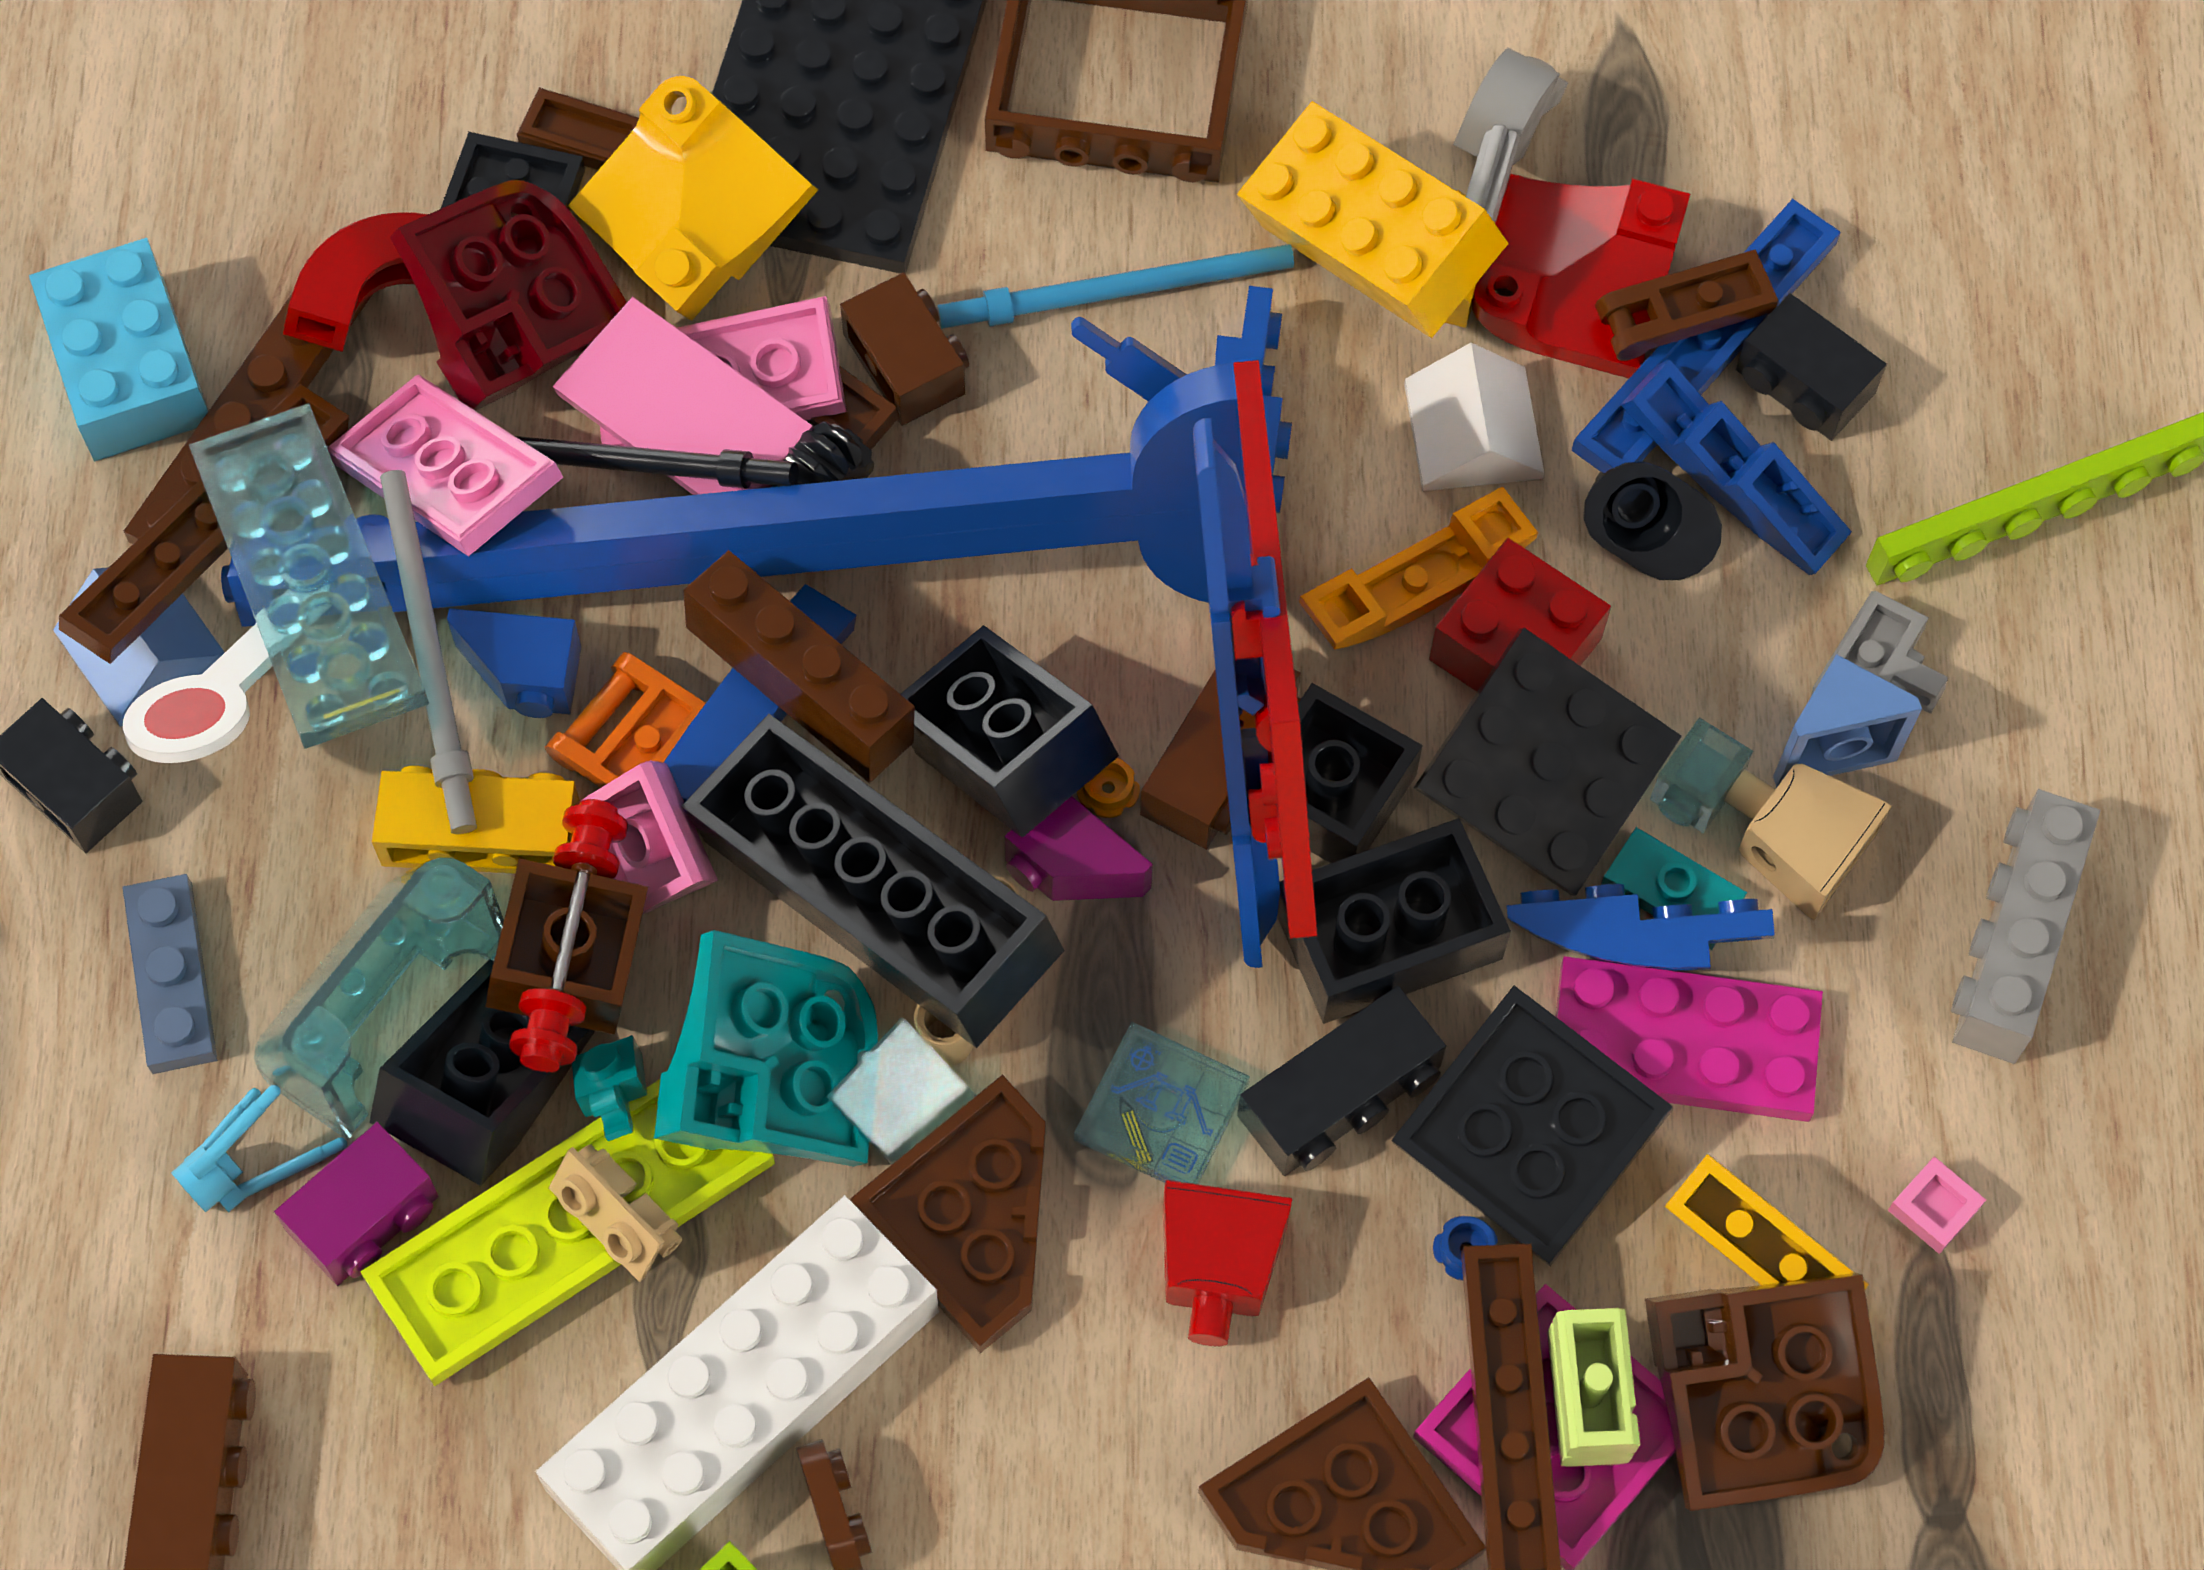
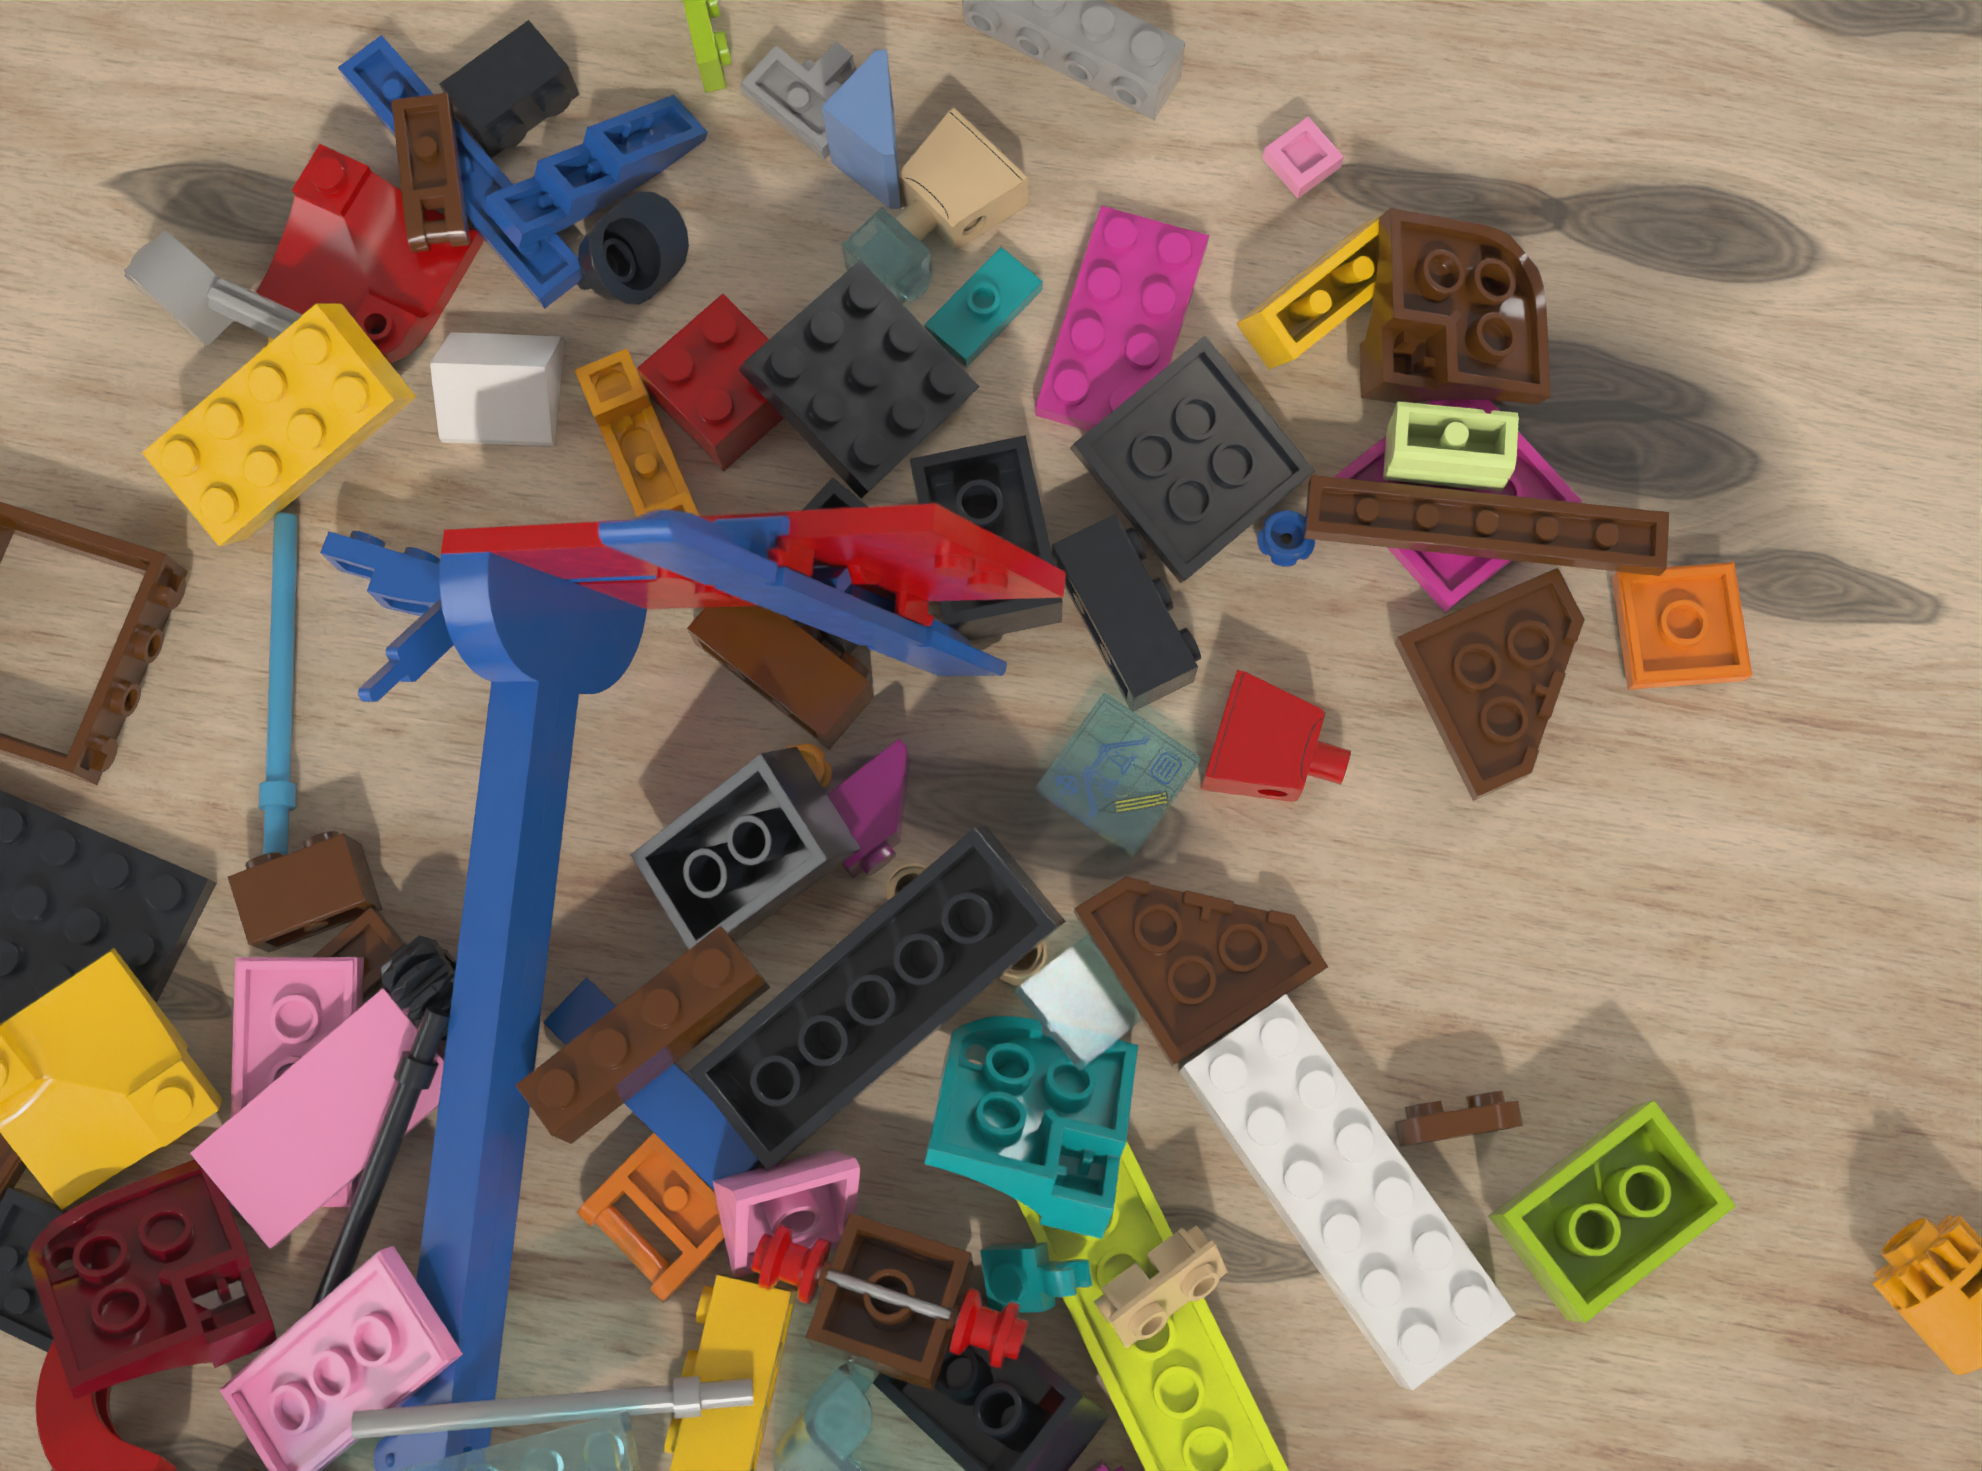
camera: 75 degrees left, 10 degrees up
blue slope [447,608,582,718] -> none
blue slope [1507,884,1775,971] -> none

